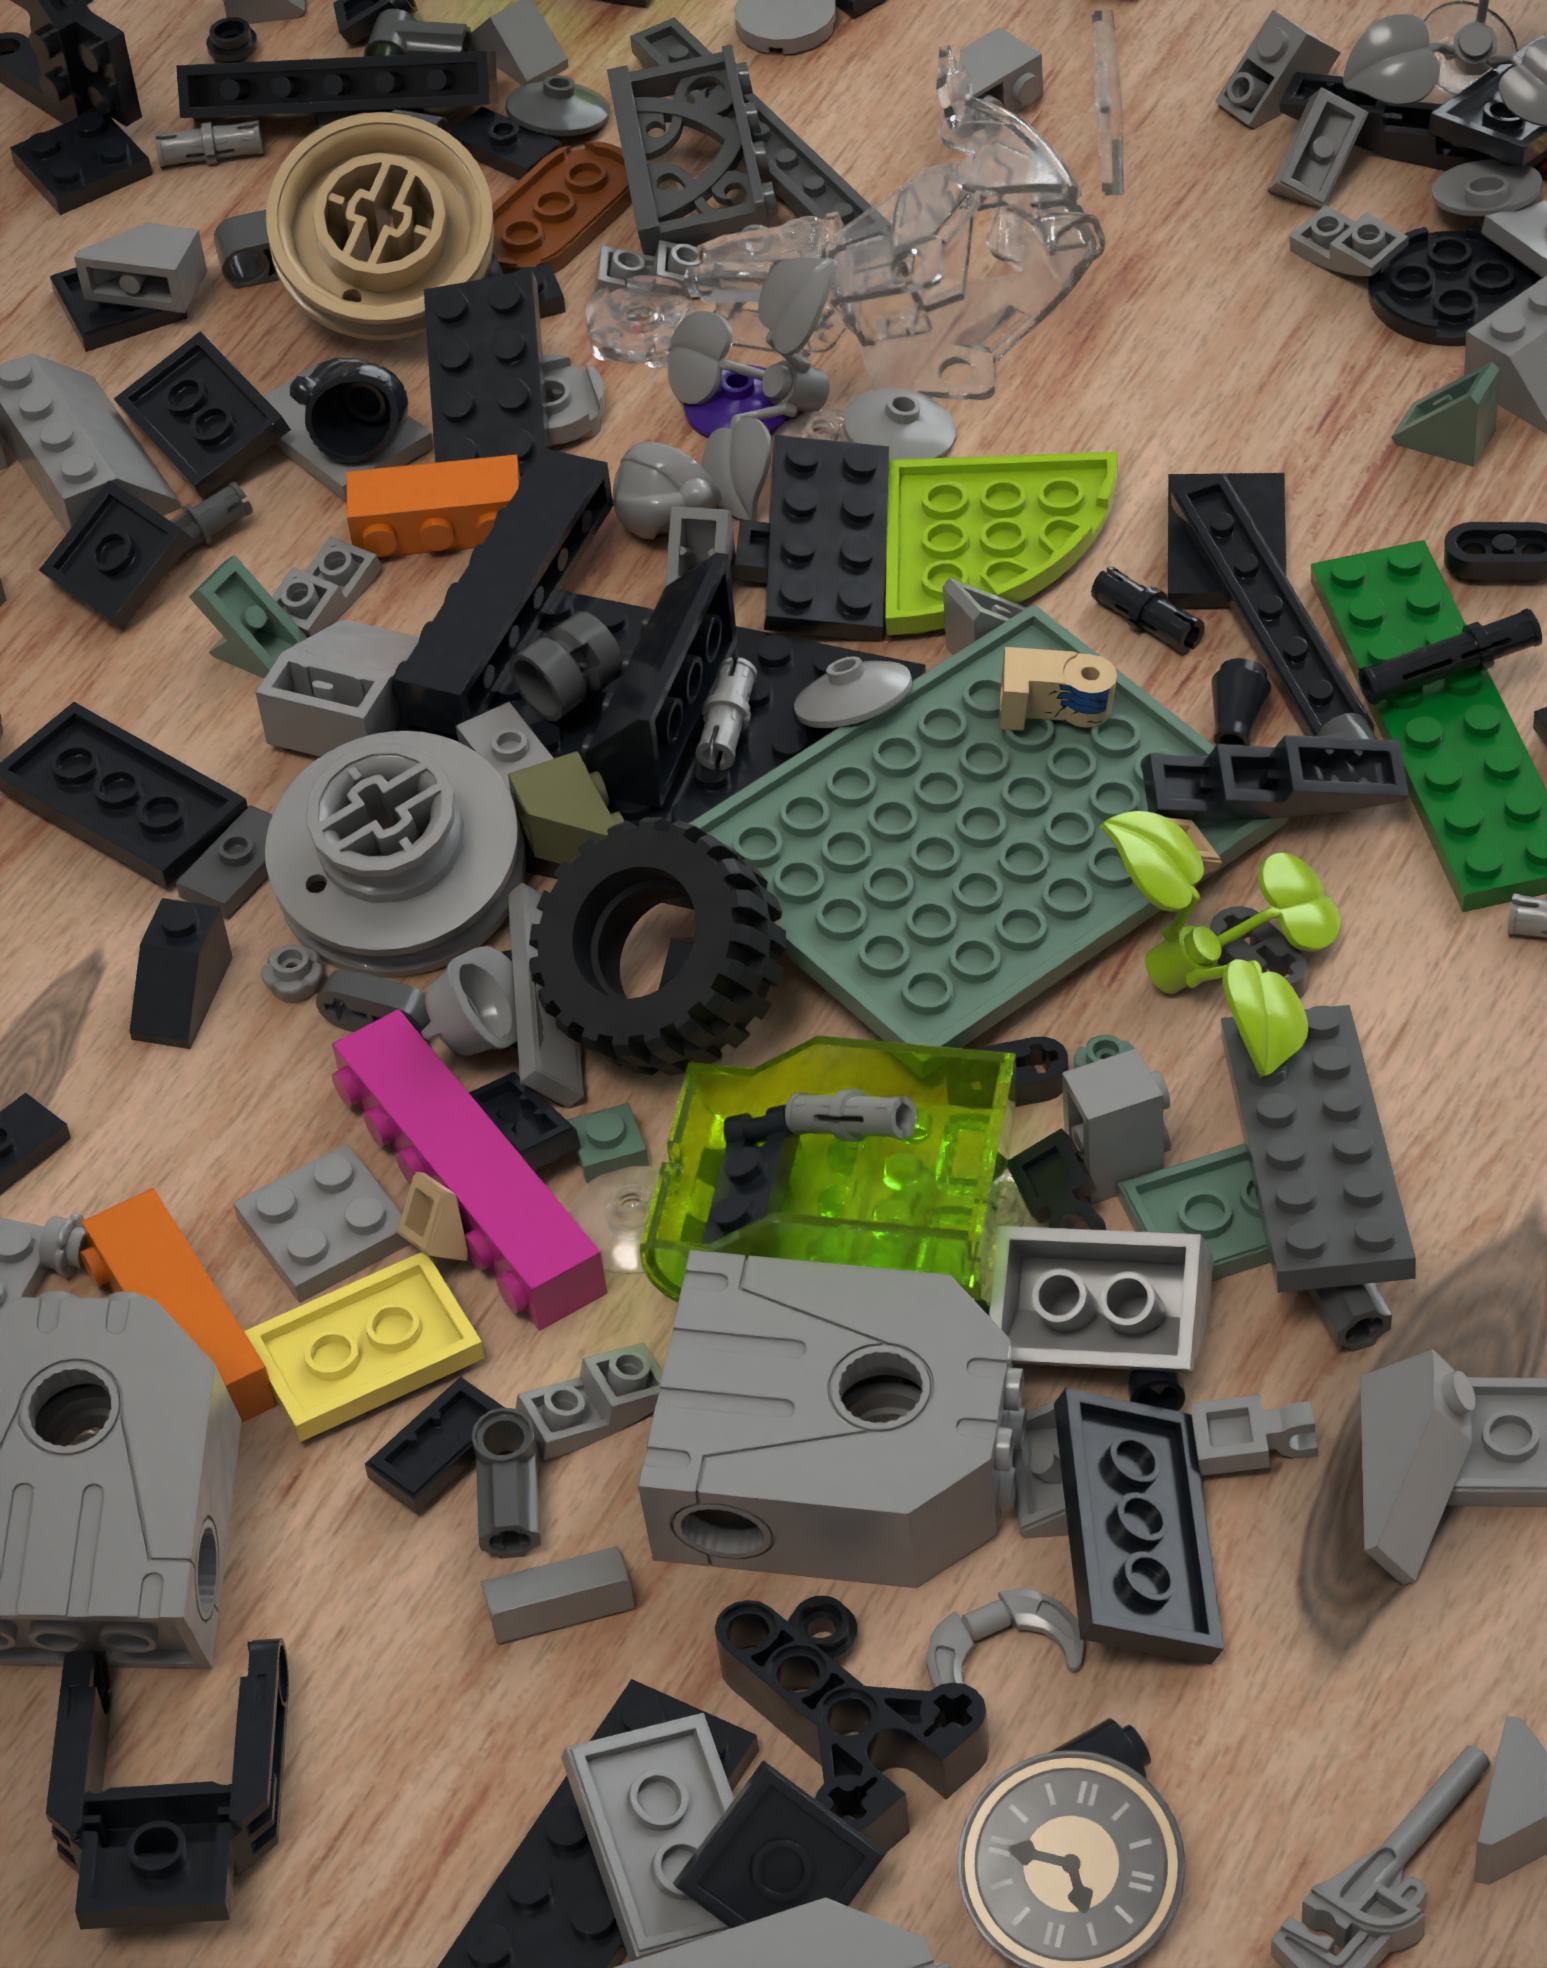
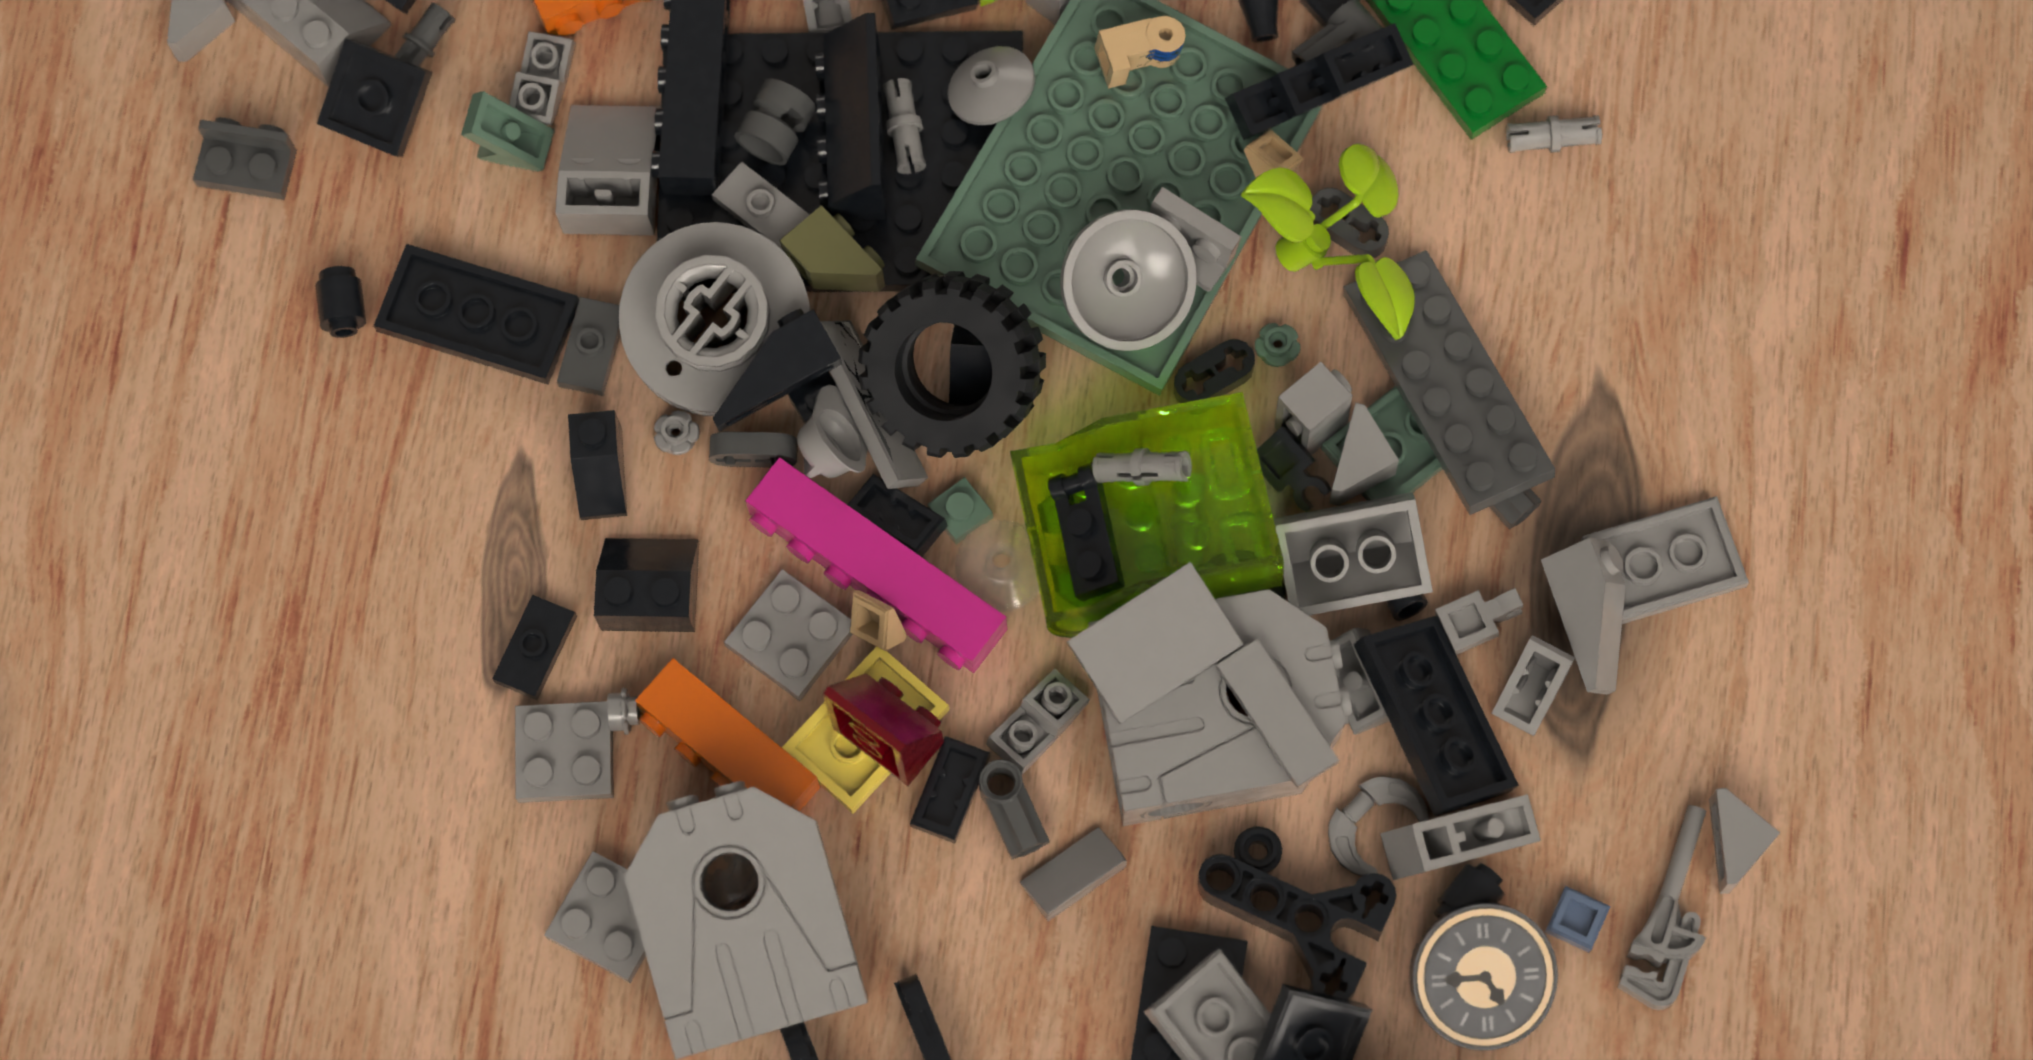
camera: 20 degrees left, 25 degrees up
none -> black slope [594,538,699,632]
none -> black slope [712,308,842,432]
none -> dark red slope [822,673,944,786]
none -> light grey dish [1060,209,1197,351]
none -> light grey tile [1067,562,1244,724]
none -> light grey bracket [1149,187,1242,292]
none -> light grey tile [1216,638,1339,789]
none -> light grey slope [1329,402,1399,506]
none -> light grey slope [1380,794,1541,880]
none -> light grey slope [1491,635,1575,736]
none -> sand blue tile [1545,886,1611,953]

